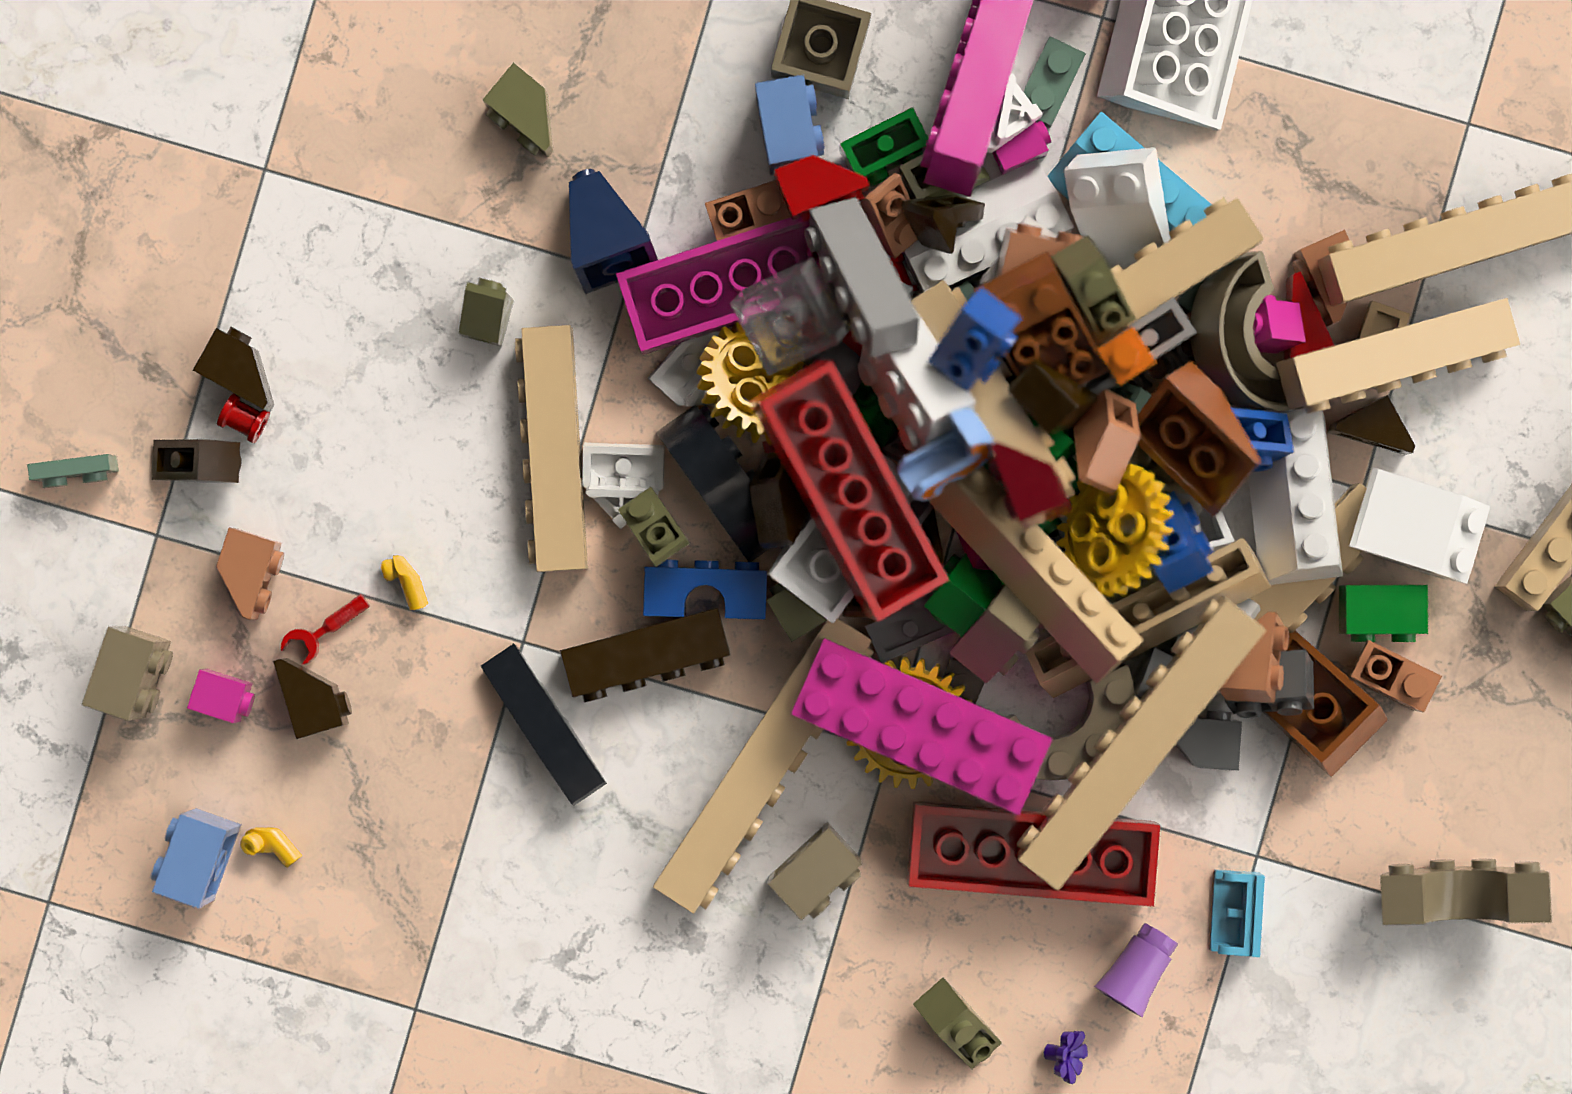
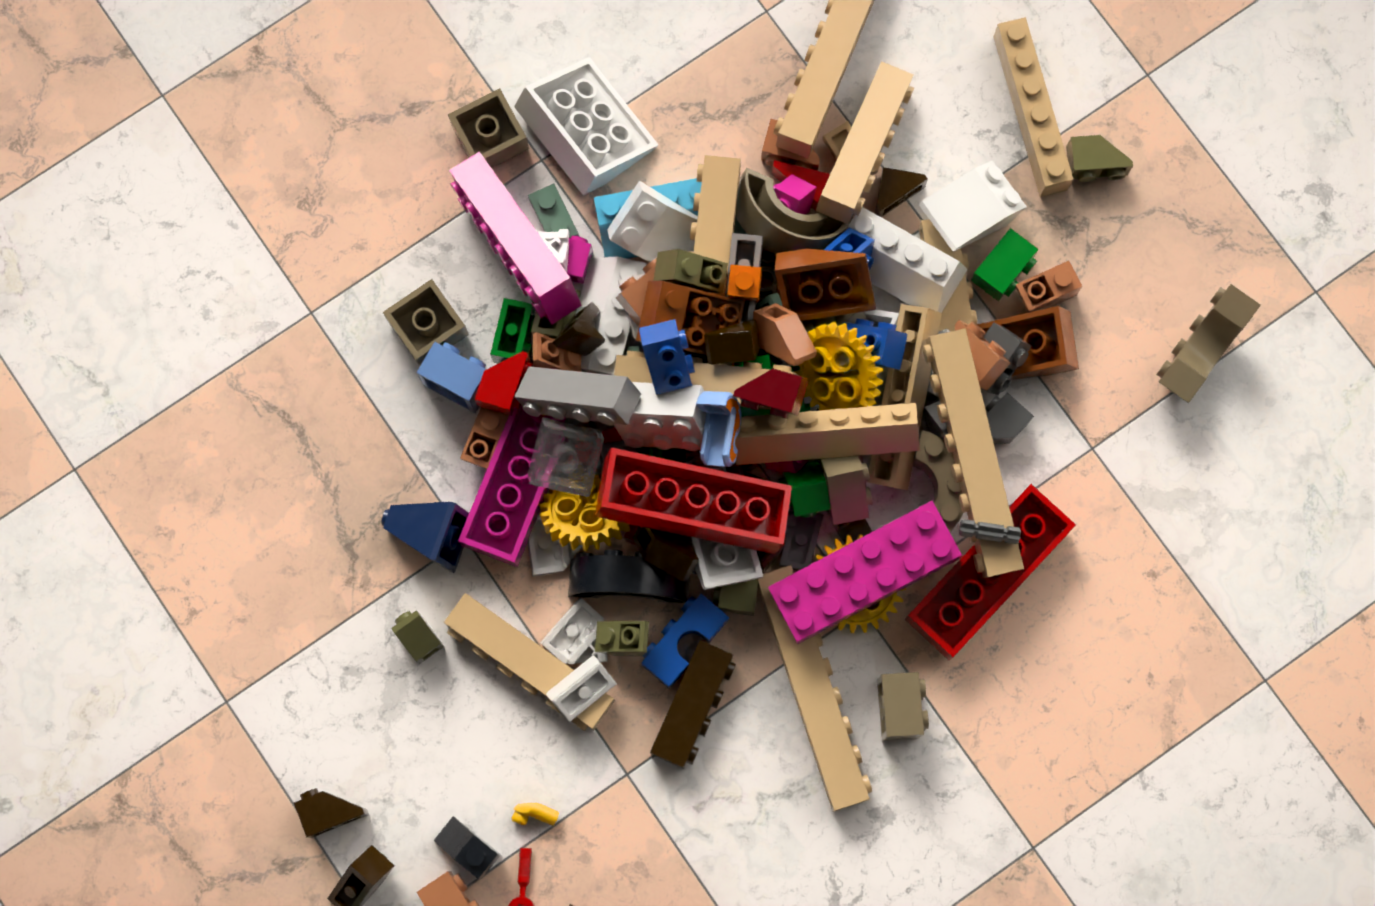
camera: 50 degrees left, 10 degrees down
red bush [217,393,270,443] -> none
black slope [481,643,607,806] -> none
olive slope [483,62,553,157] -> none
olive slope [913,977,1002,1069] -> none
dark purple plant [1044,1031,1088,1084] -> none
medium lavender plant [1094,923,1178,1018] -> none
medium azure hinge [1210,869,1265,957] -> none
none -> black slope [434,816,501,879]
none -> white slope [546,656,617,722]
none -> dark grey axle [959,519,1021,544]

